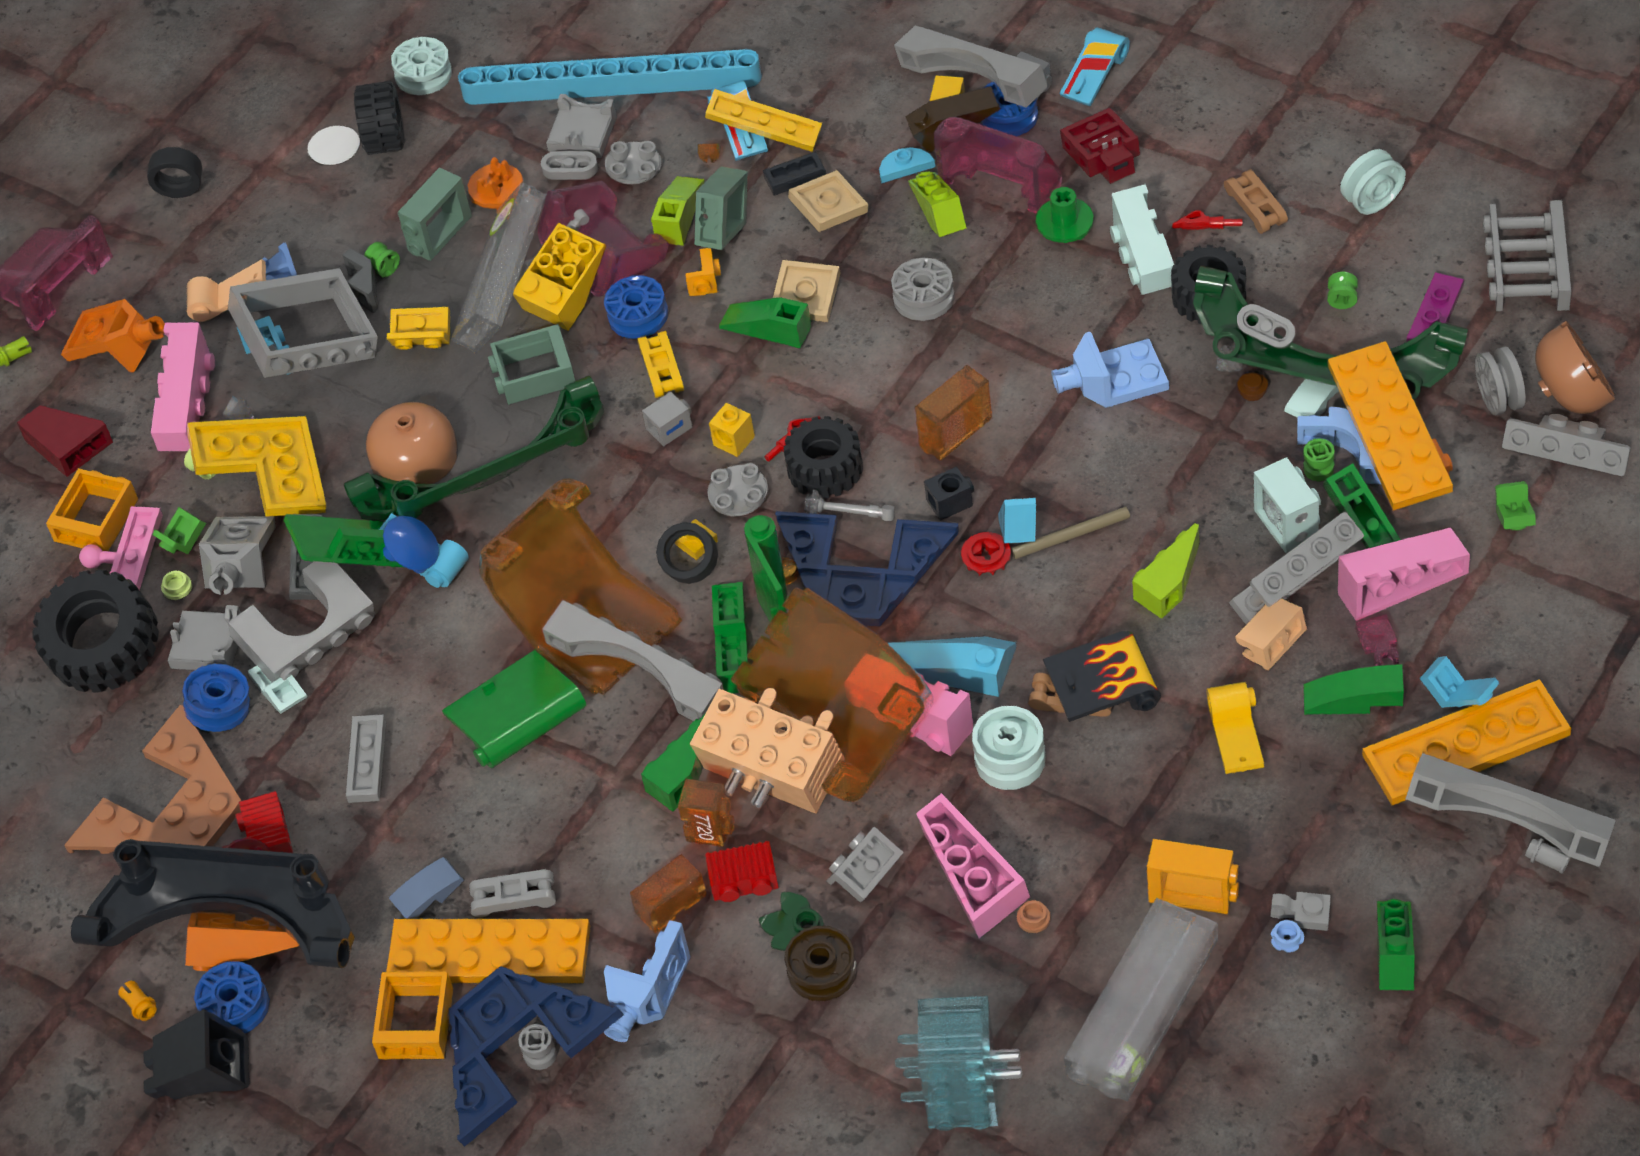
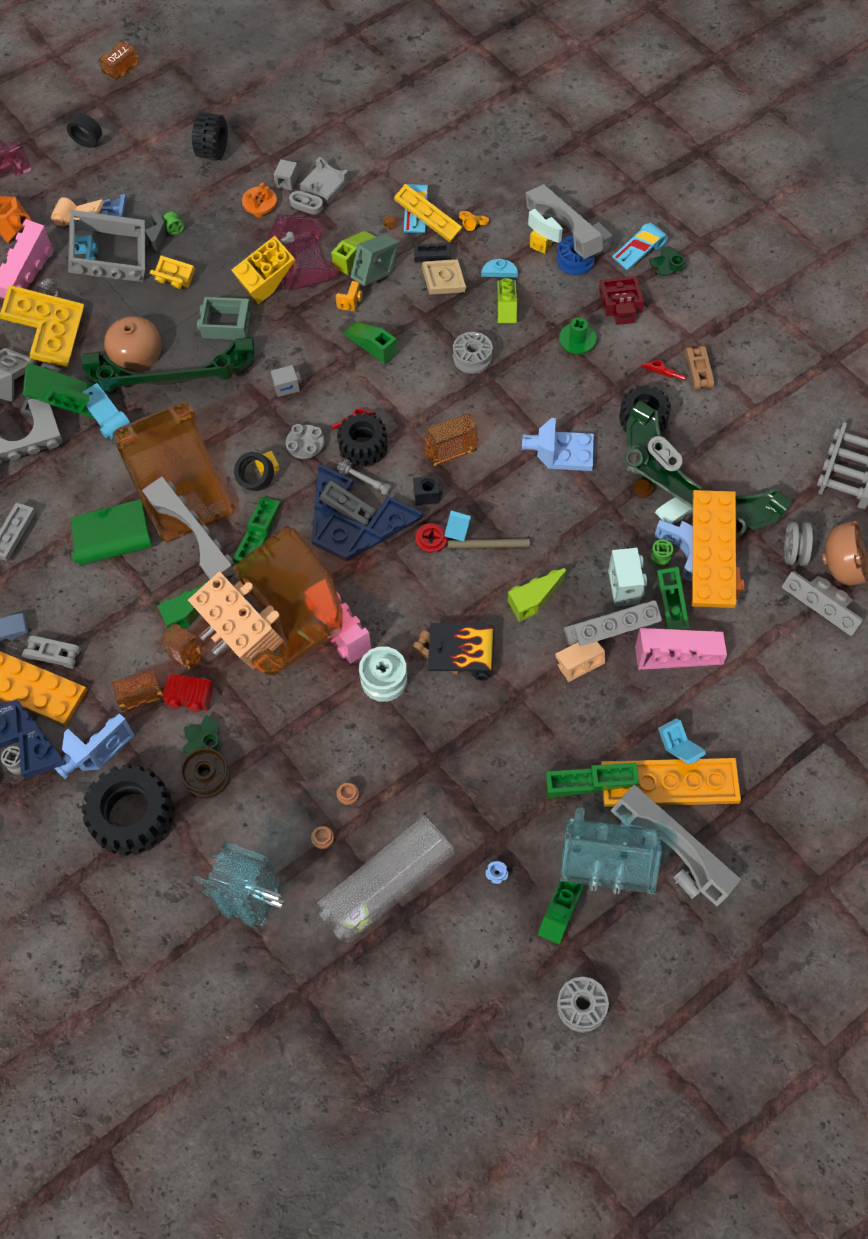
camera: 15 degrees right, 10 degrees up
white sticker [308,126,360,165] -> none
blue dish [383,516,439,574] -> none
light aqua wheel [391,37,452,95] -> none
sand green window [397,167,472,261] -> none
clear brick [451,182,547,354] -> none
medium azure beam [458,49,762,105] -> none
blue wheel [604,275,669,339] -> none
light grey dish [605,141,661,184] -> none
yellow plate [637,330,684,398] -> none
yellow brick [709,403,755,457] -> none
green door [744,515,794,657] -> none
tan plate [773,260,841,322] -> none
clear orange hinge [781,557,798,585] -> none
light grey bracket [826,827,904,903] -> none
medium azure wedge [880,636,1016,697] -> none
dark brown slope [905,86,1001,154] -> none
bright pink wedge [916,793,1030,939] -> none
clear pink windscreen [934,117,1062,214] -> none
light aqua wedge [1110,184,1174,295] -> none
light orange window [1147,839,1239,914] -> none
yellow door [1206,682,1264,774] -> none
light grey plate [1271,892,1331,931] -> none
green slope [1304,664,1404,715] -> none
bright green wheel [1328,272,1358,309] -> none
light aqua wheel [1340,149,1406,215] -> none
clear pink plate [1355,614,1399,666] -> none
magenta plate [1406,272,1464,342] -> none
bright green bracket [1495,481,1536,530] -> none
none -> black tyre [82,764,174,856]
none -> clear orange brick [98,40,139,81]
none -> light grey brick [273,159,299,191]
none -> nougat plate [311,826,334,849]
none -> dark grey plate [319,480,377,526]
none -> light orange piece [459,211,489,231]
none -> light aqua slope [528,209,563,243]
none -> green slope [545,763,639,799]
none -> light grey wheel [557,977,609,1033]
none -> clear light blue piece [560,807,662,895]
none -> dark green plate [649,246,686,276]

